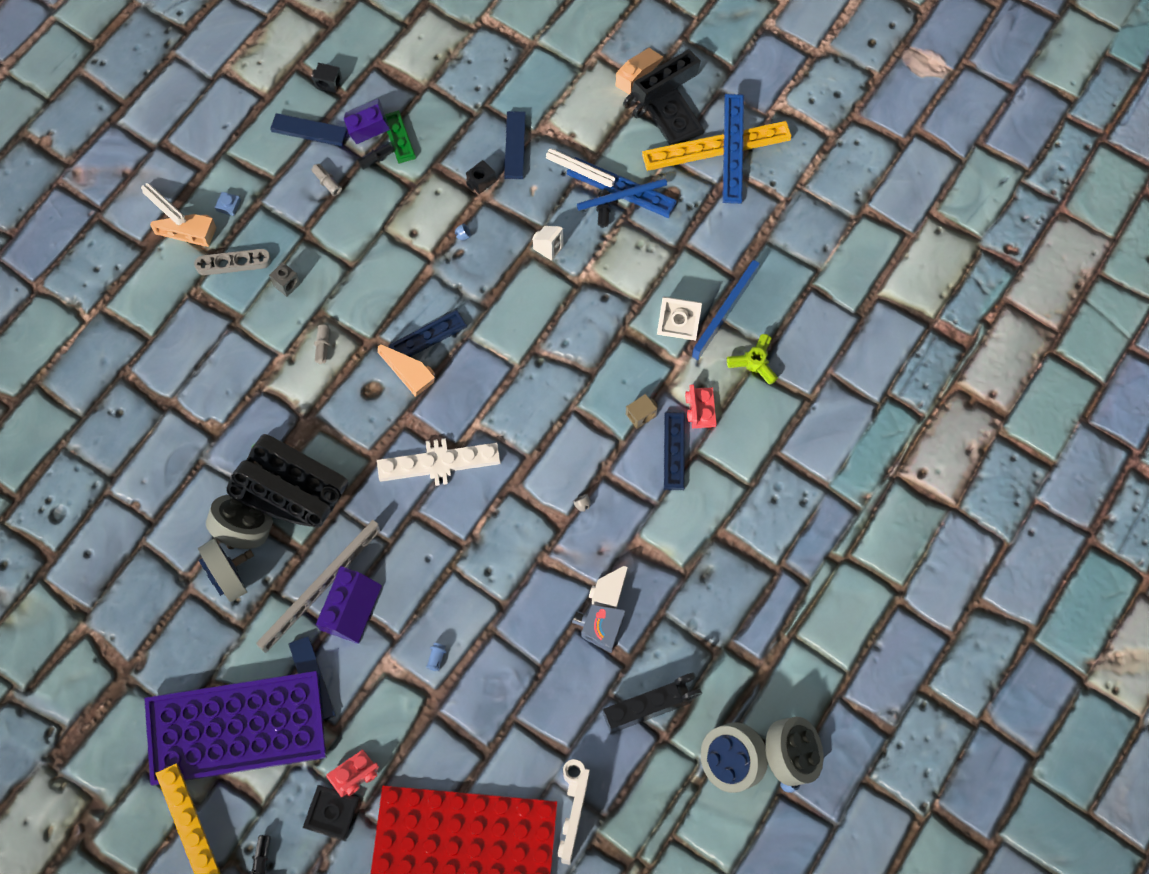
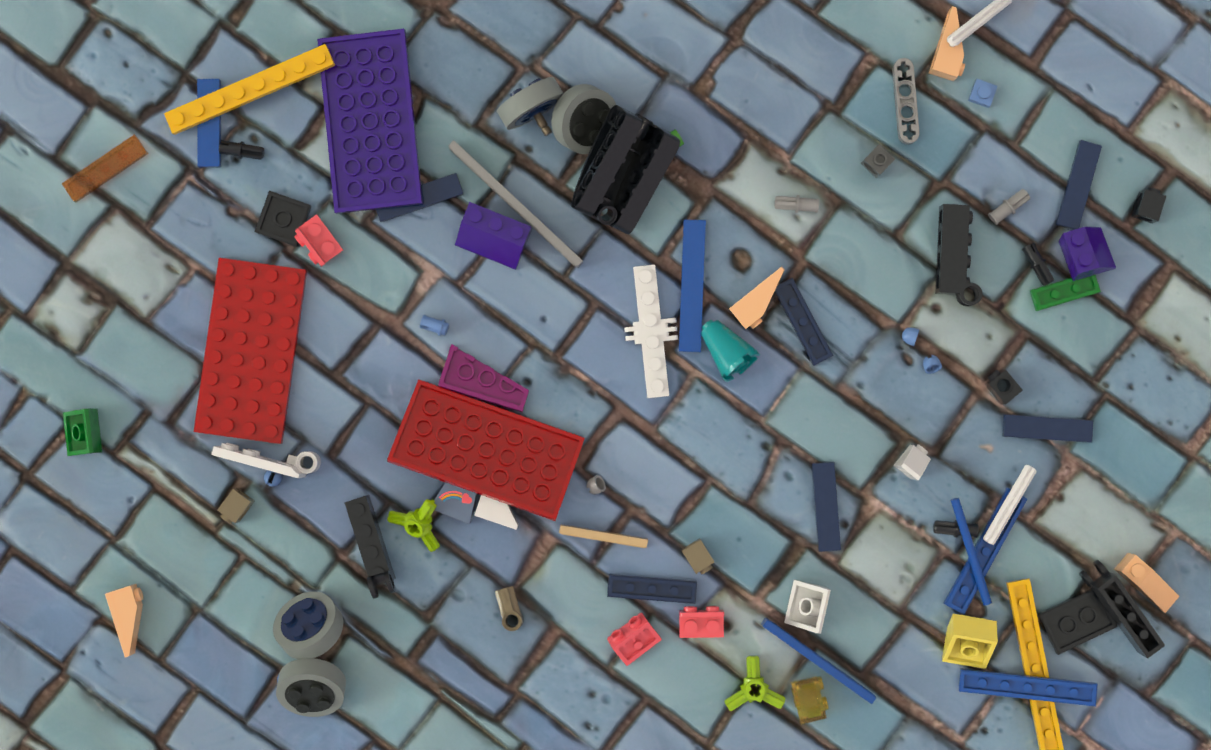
camera: 95 degrees right, 20 degrees up
none -> dark tan brick [217,488,255,524]
none -> medium blue hinge [264,470,283,487]
none -> red plate [387,379,585,521]
none -> lime bush [387,499,440,552]
none -> magenta wing [438,344,529,413]
none -> dark tan piece [495,586,524,631]
none -> tan tile [559,524,648,548]
none -> coral bracket [607,613,662,666]
none -> blue tile [679,220,706,352]
none -> teal cone [701,320,760,382]
none -> clear yellow cylinder [790,676,829,724]
none -> dark blue tile [811,462,841,552]
none -> medium blue hinge [902,327,919,346]
none -> black hinge [935,204,982,306]
none -> light yellow slope [942,614,998,669]

